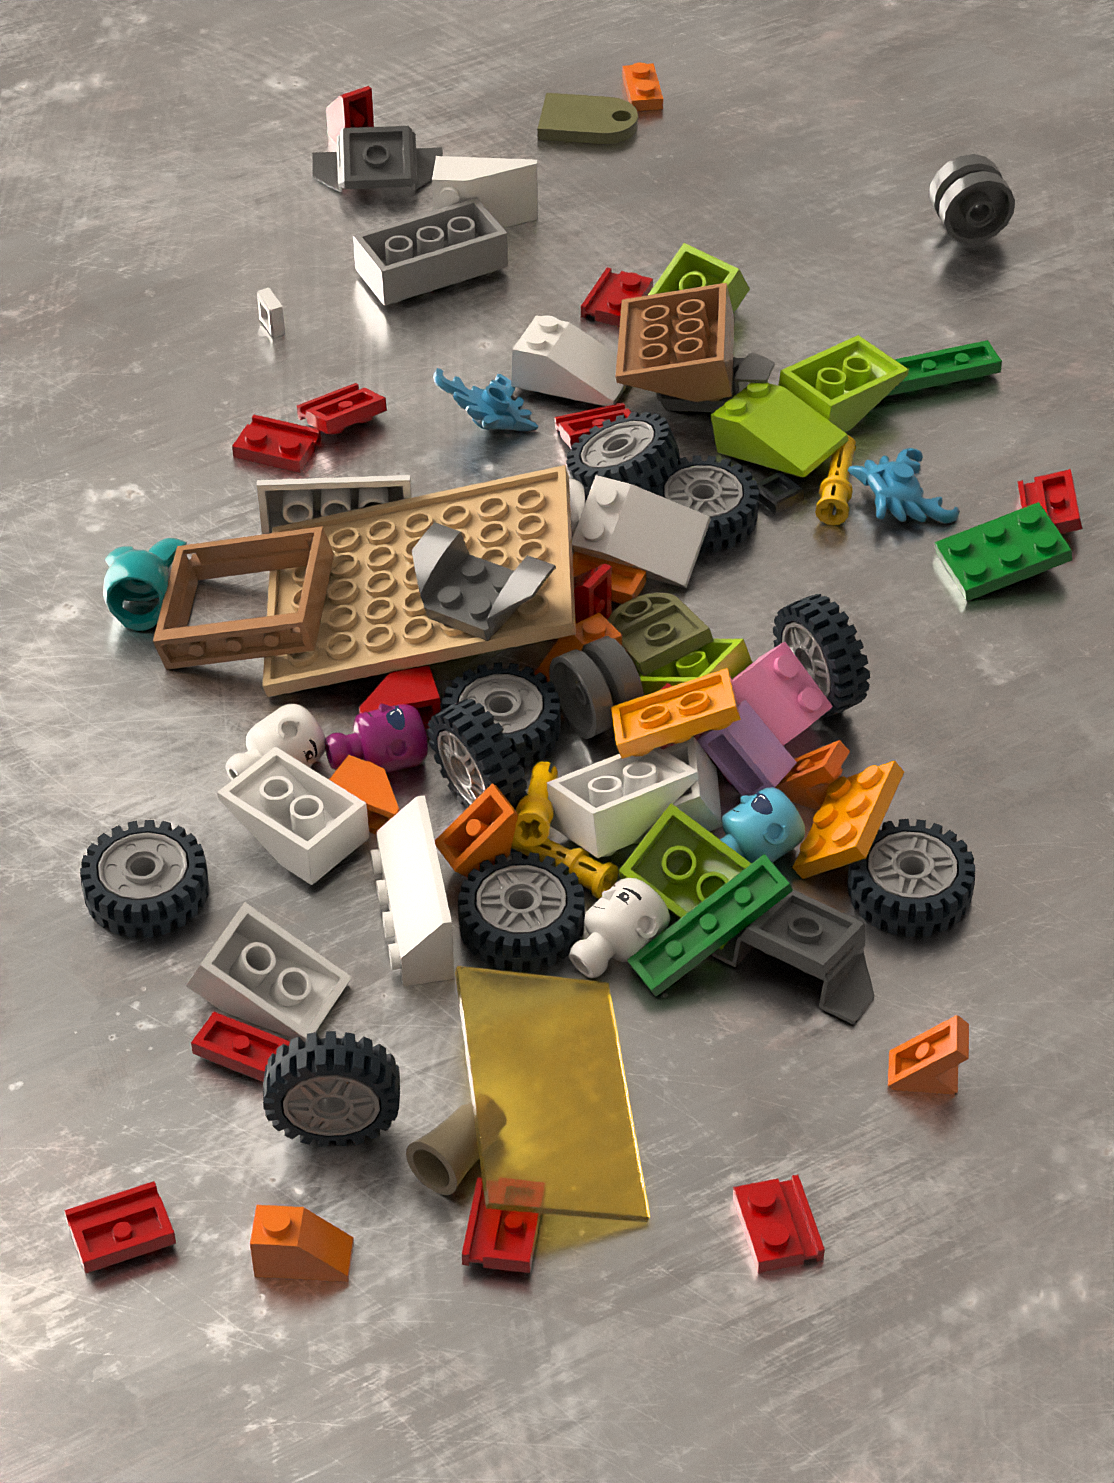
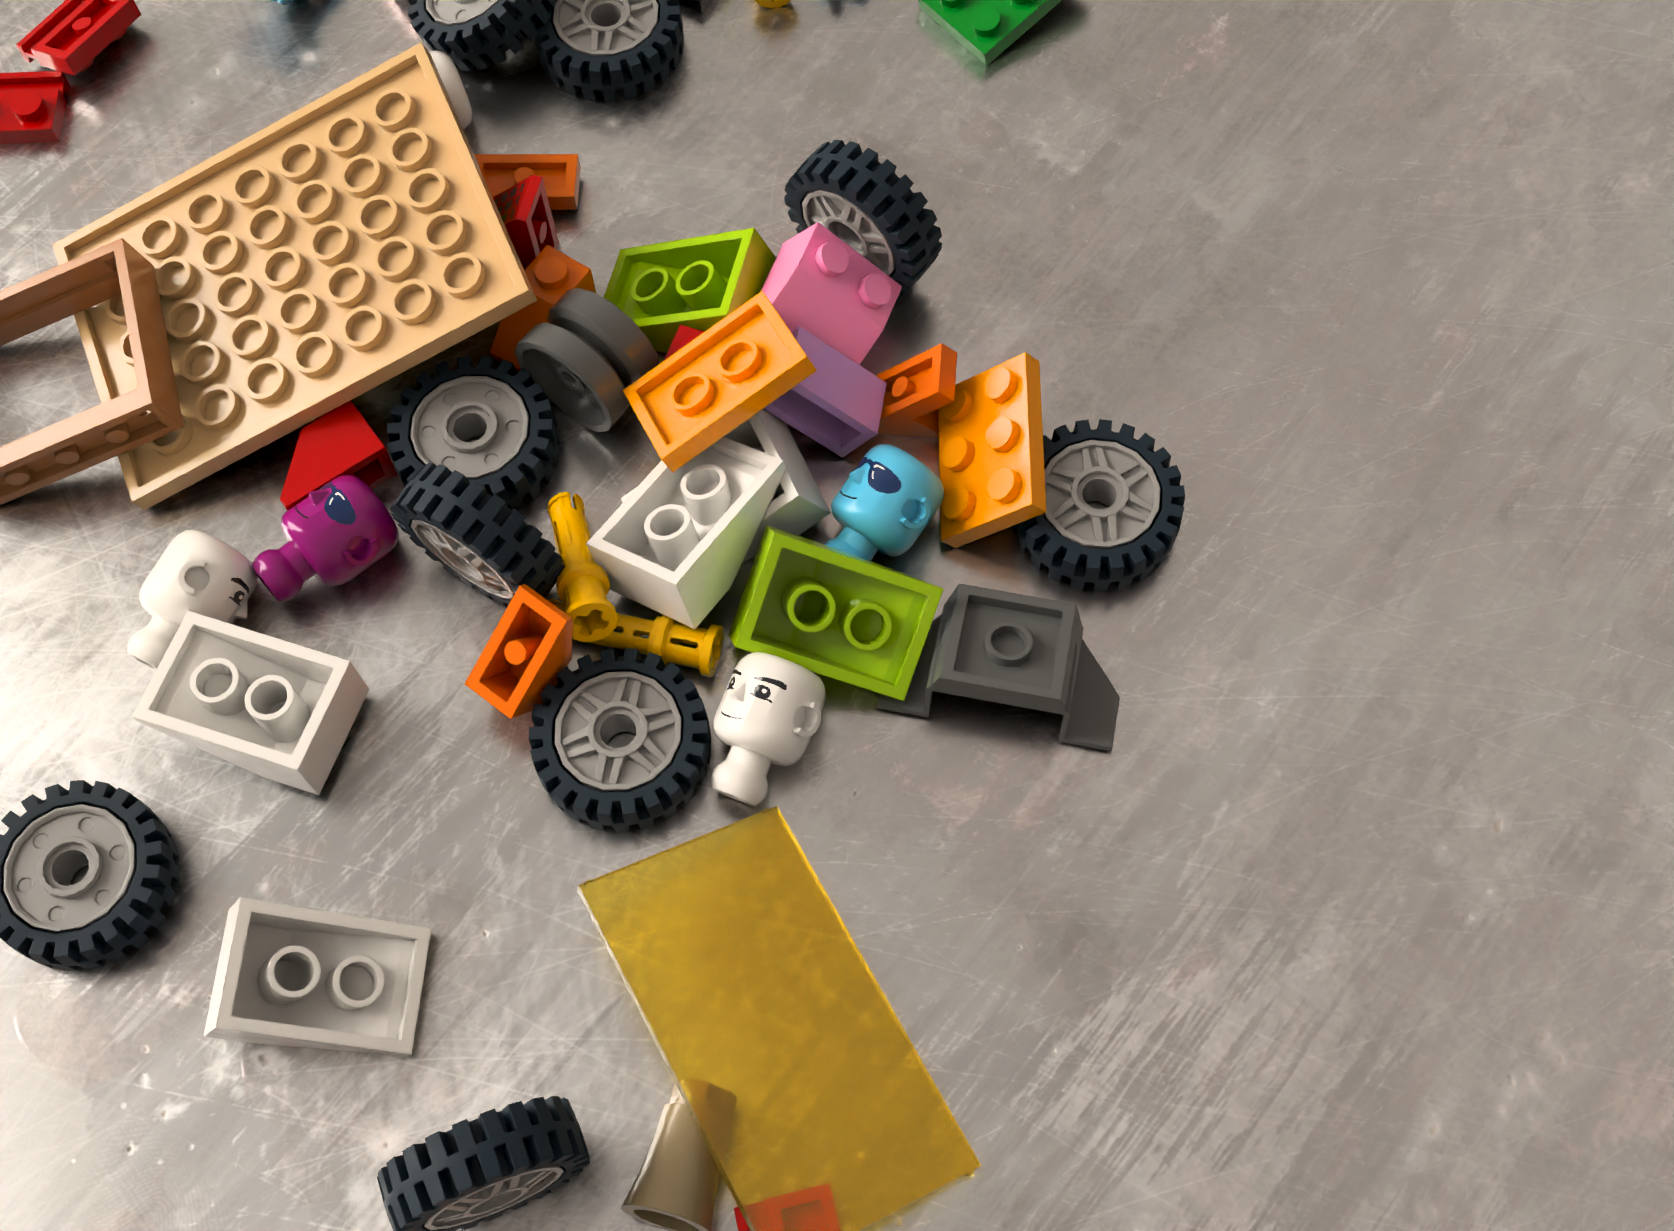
camera: 20 degrees left, 20 degrees up
red plate [191,1011,290,1082] -> none
white slope [257,475,412,534] -> none
orange slope [329,755,399,835] -> none
white slope [370,796,455,987] -> none
dark grey piece [412,522,556,641] -> none
white slope [572,475,711,588] -> none
olive tile [608,592,714,676] -> none
green plate [627,854,793,997] -> none
red plate [733,1174,825,1273] -> none
orange slope [888,1015,969,1095] -> none

